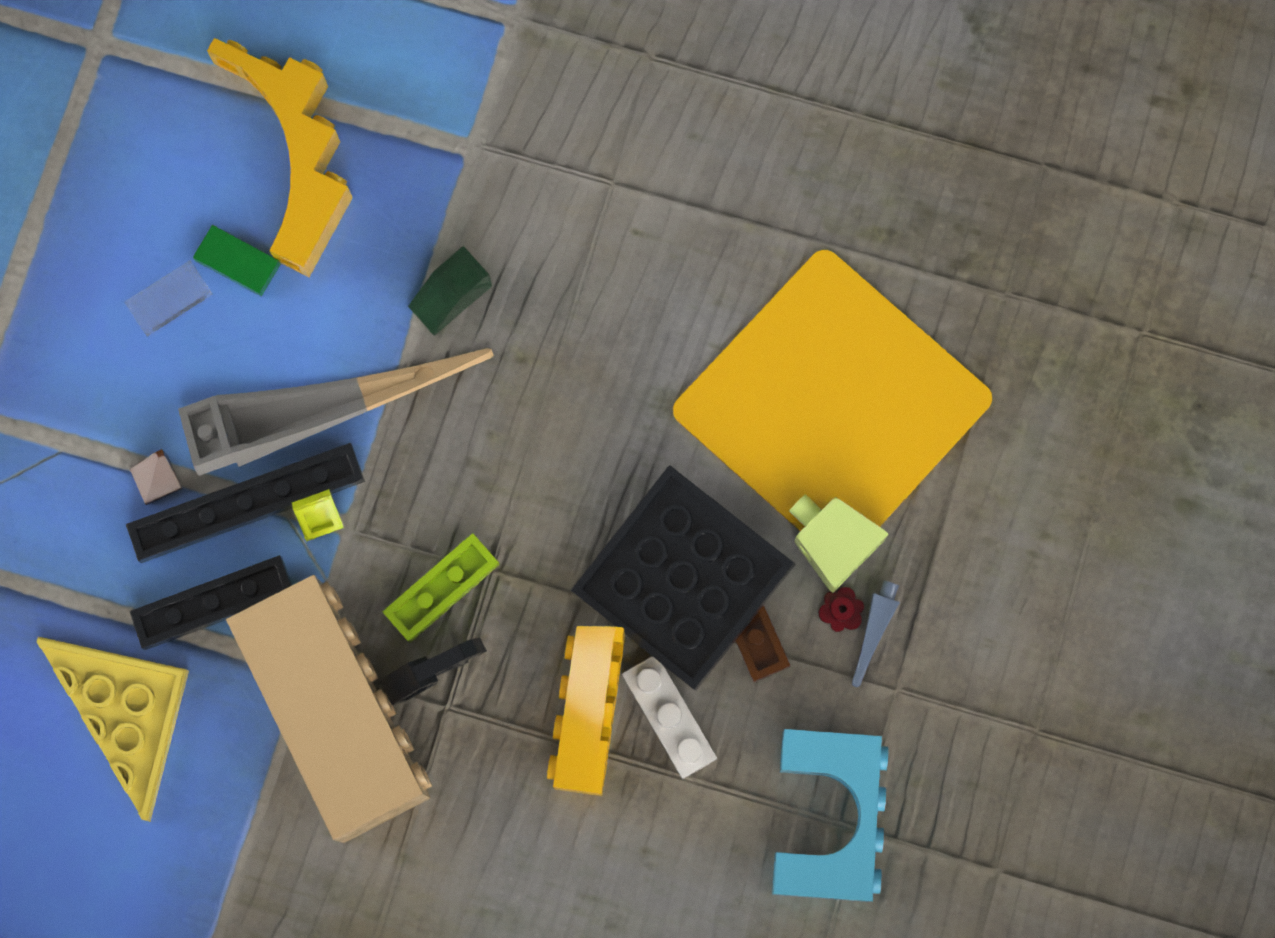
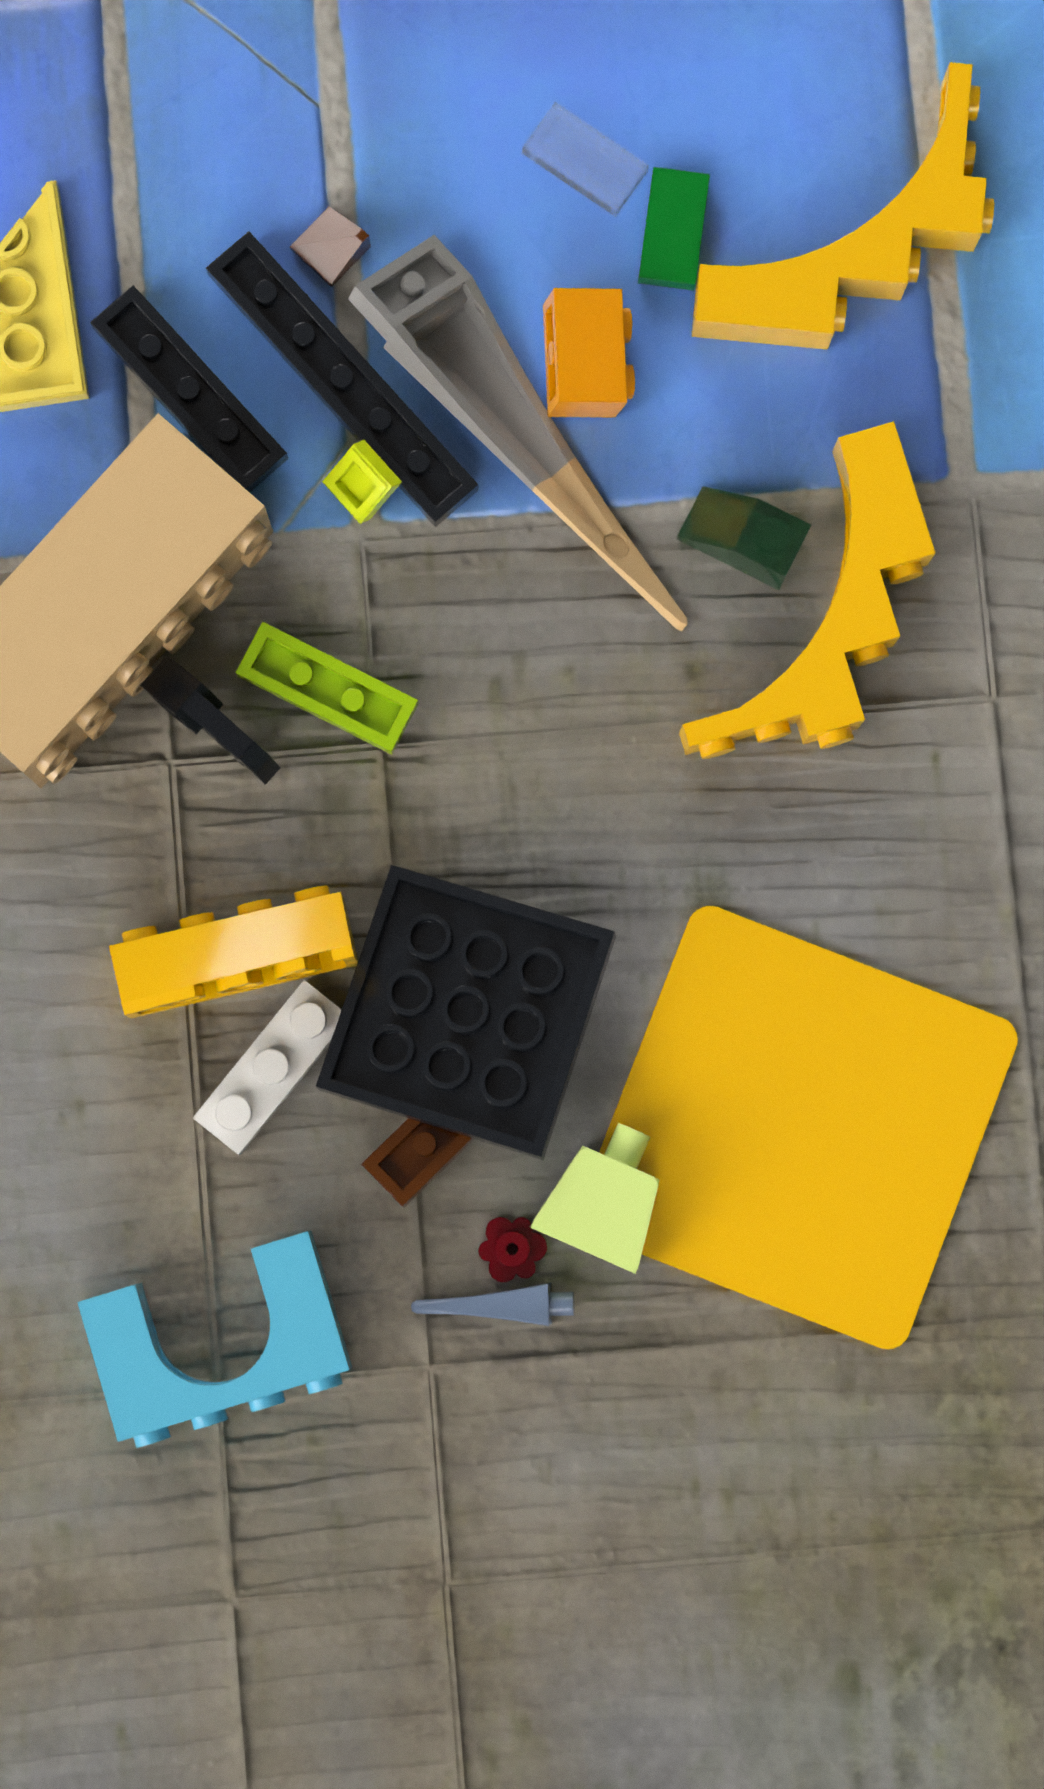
camera: 60 degrees right, 5 degrees up
none -> light orange brick [543,288,635,418]
none -> yellow arch [679,421,935,759]

